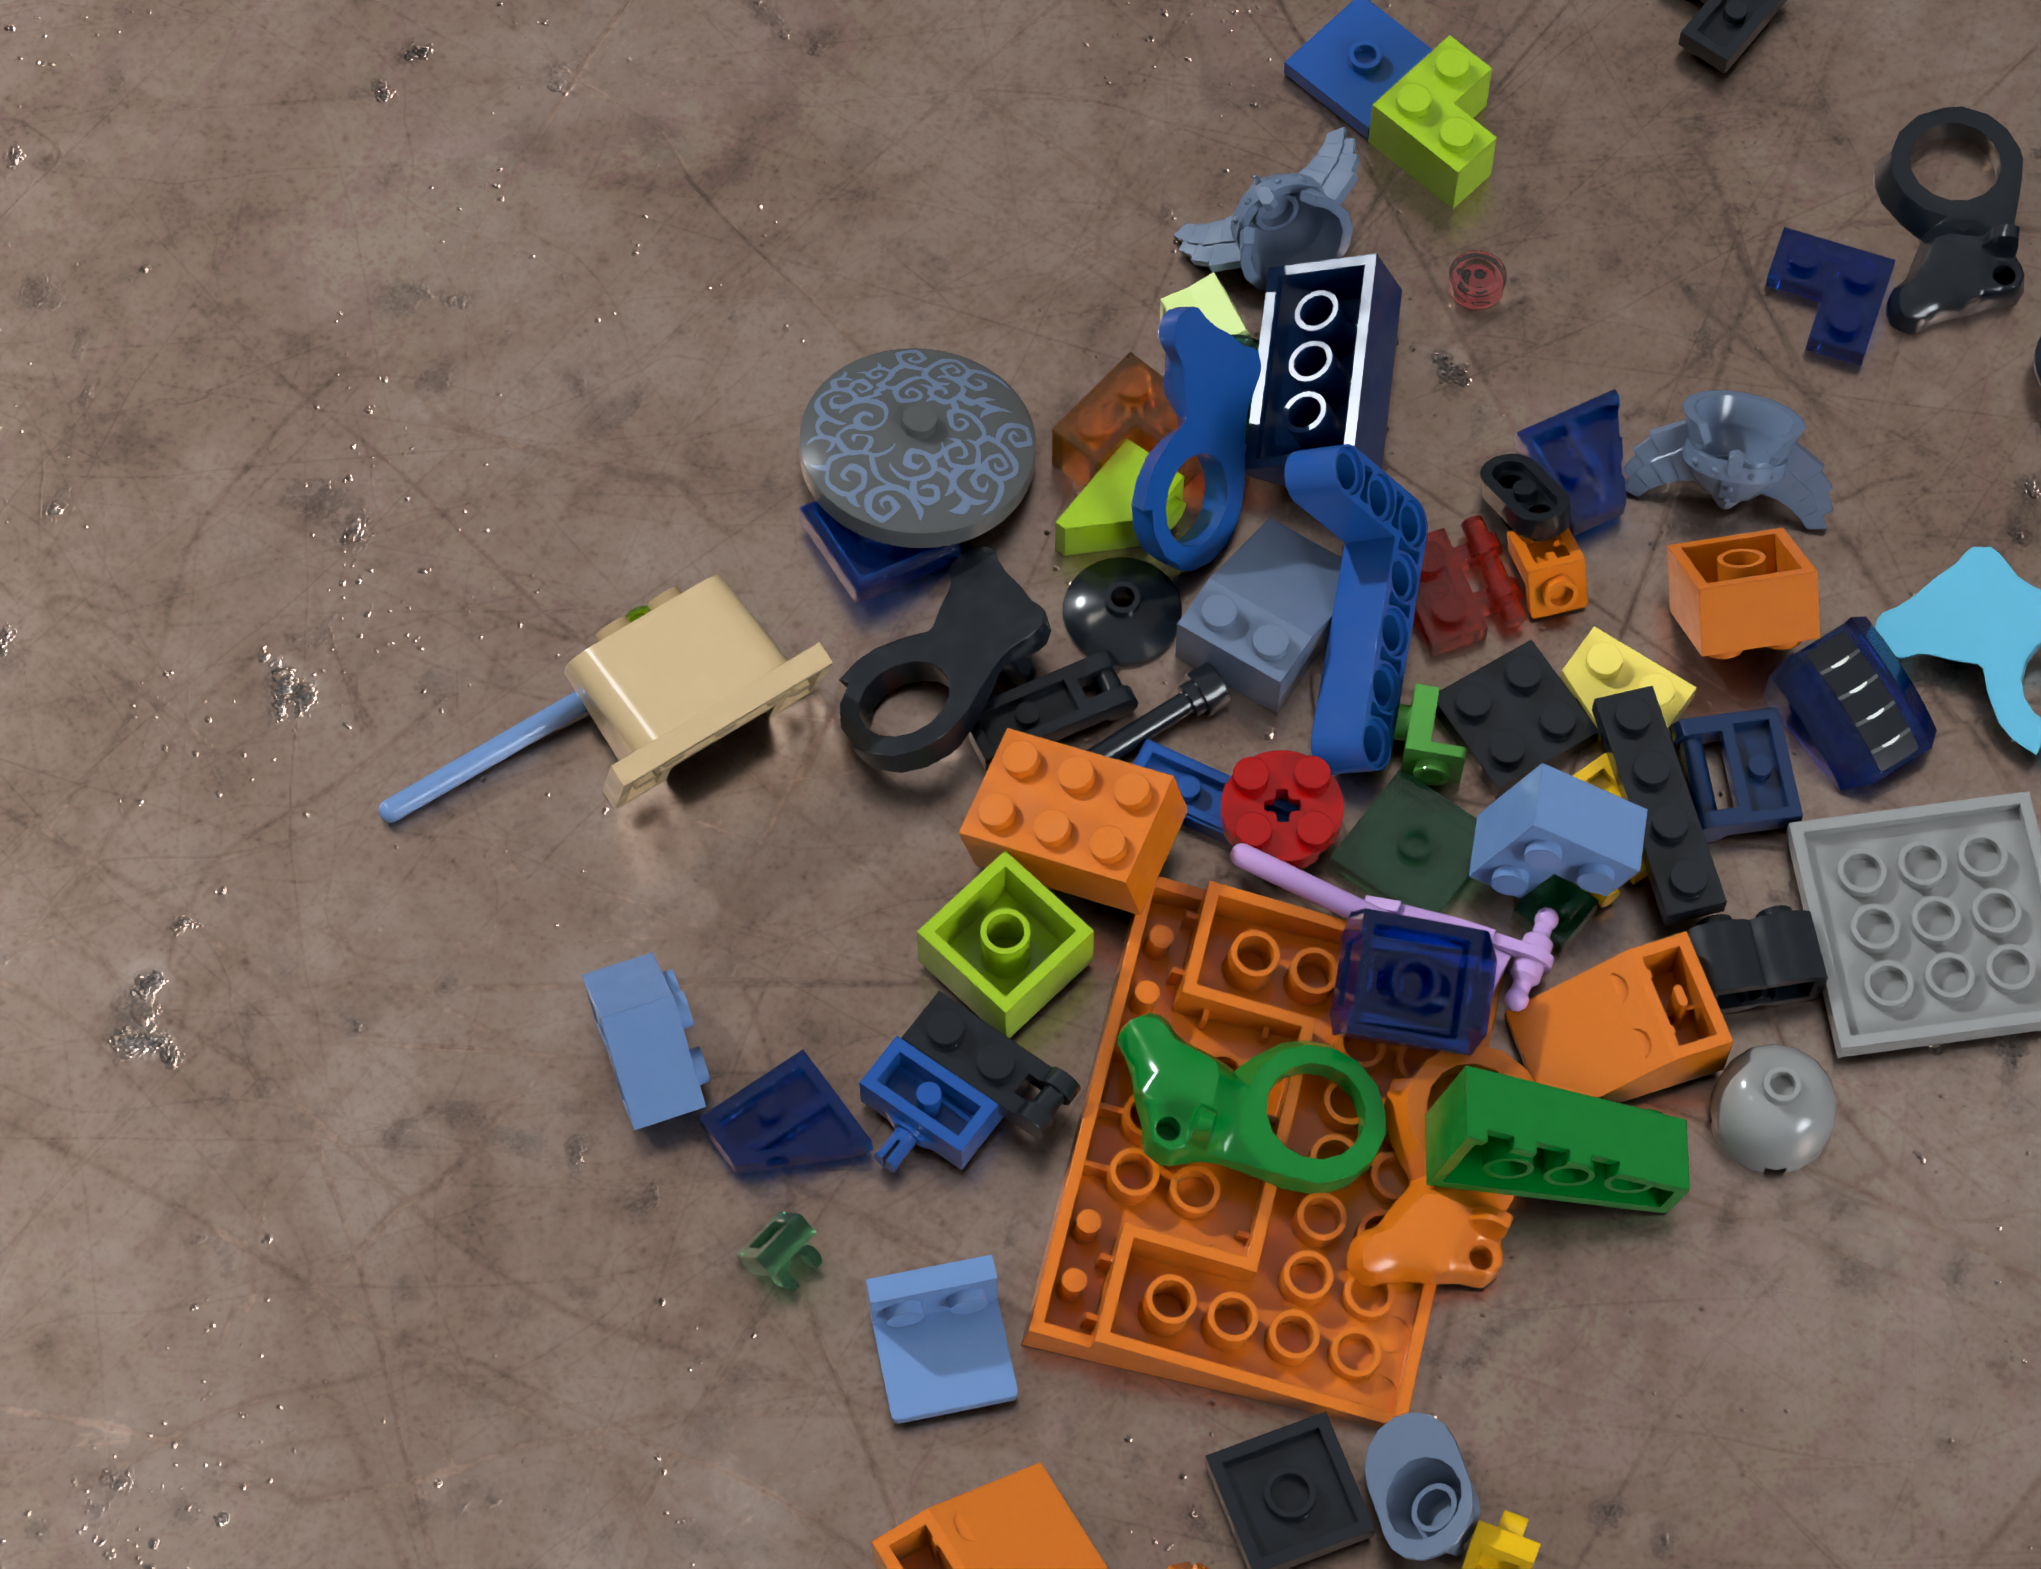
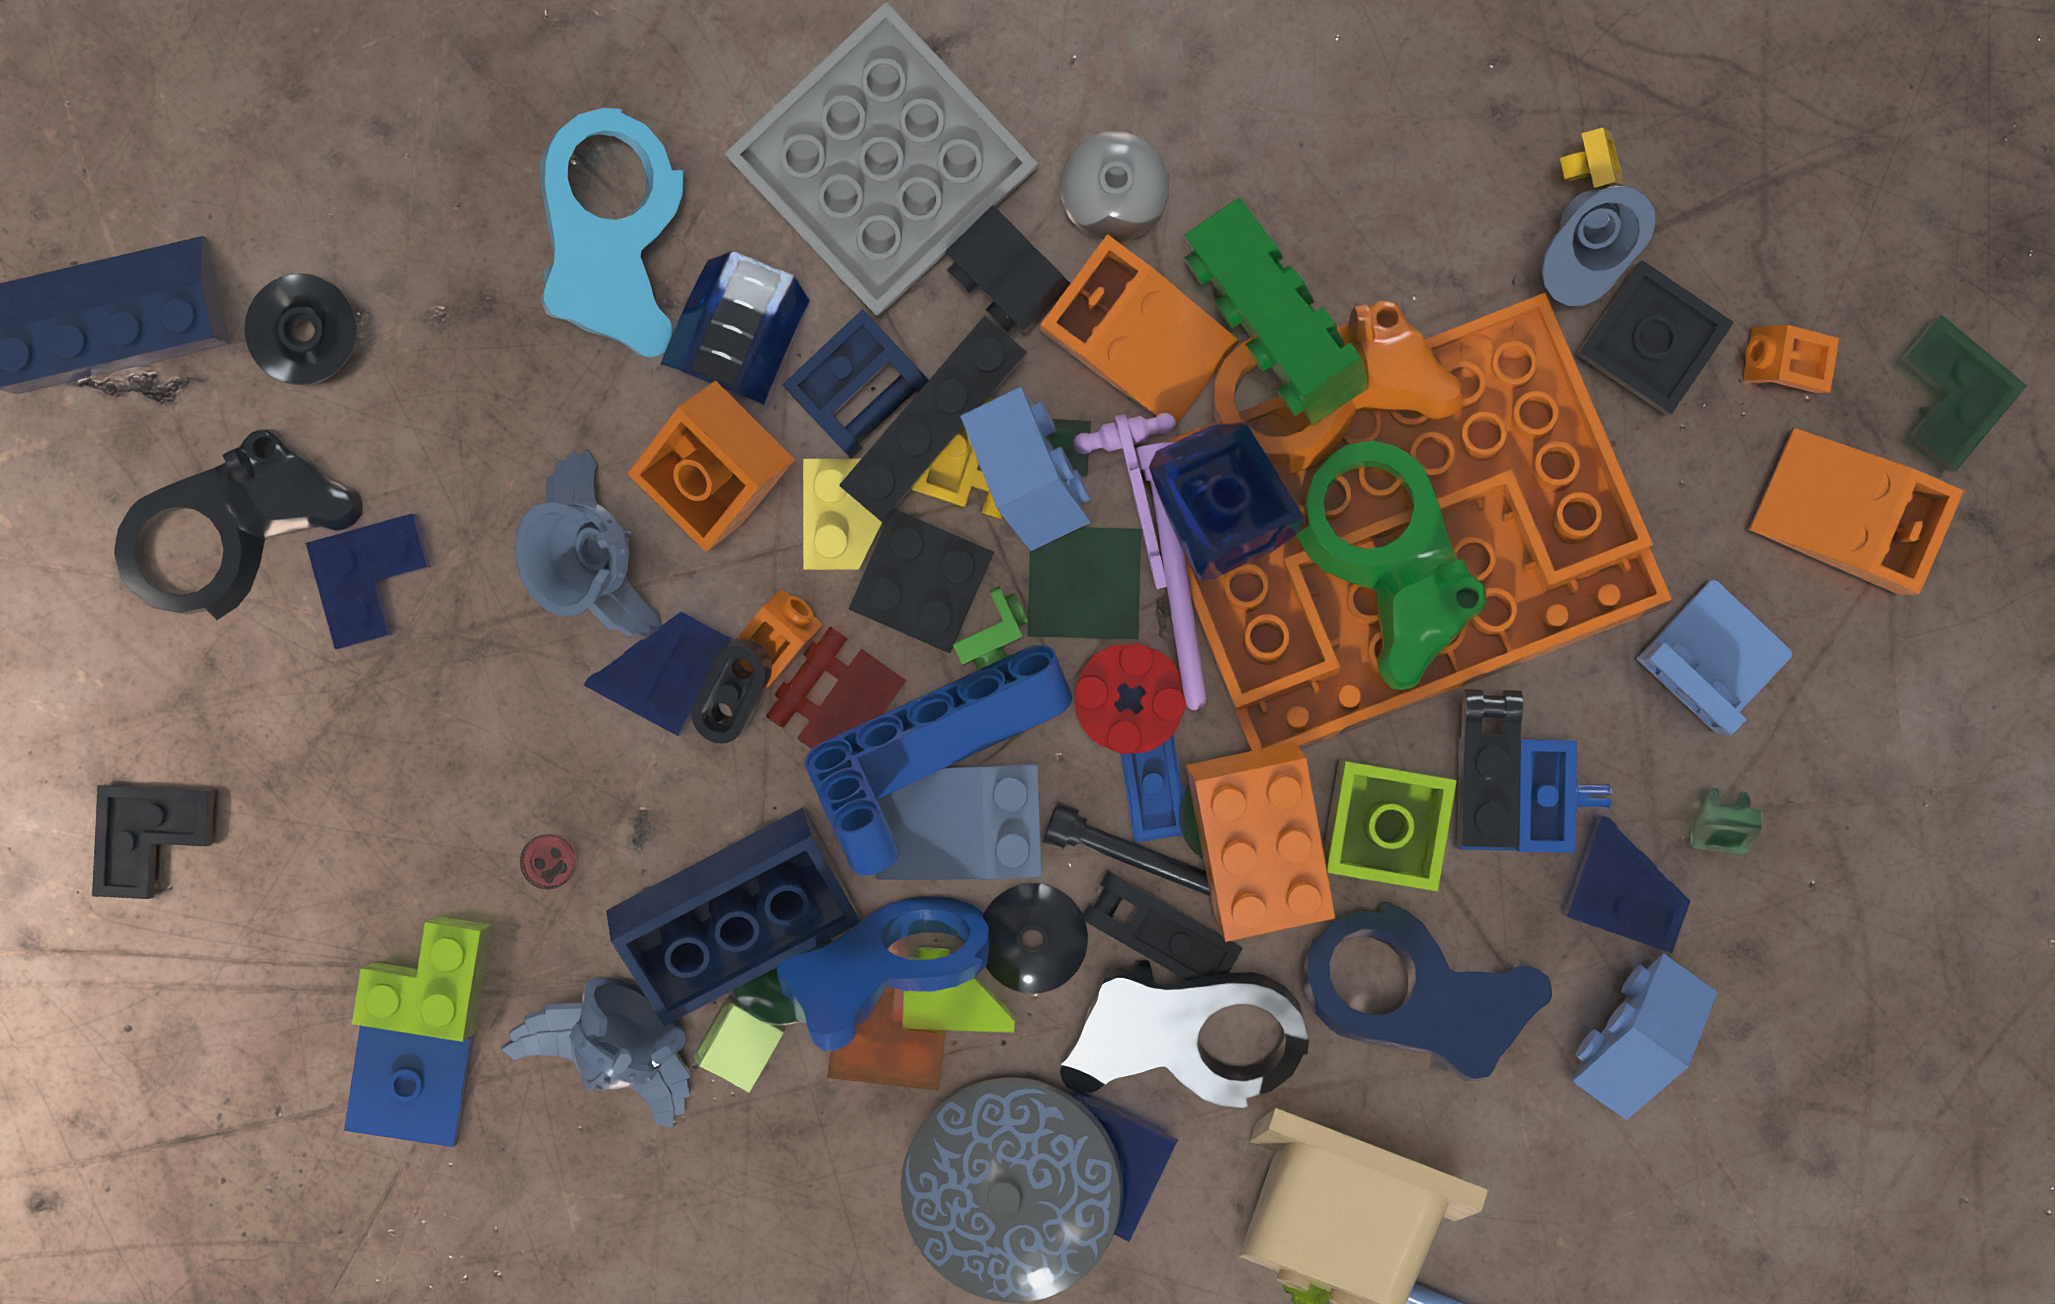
camera: 125 degrees left, 25 degrees up
none -> dark blue animal [1304,901,1552,1081]

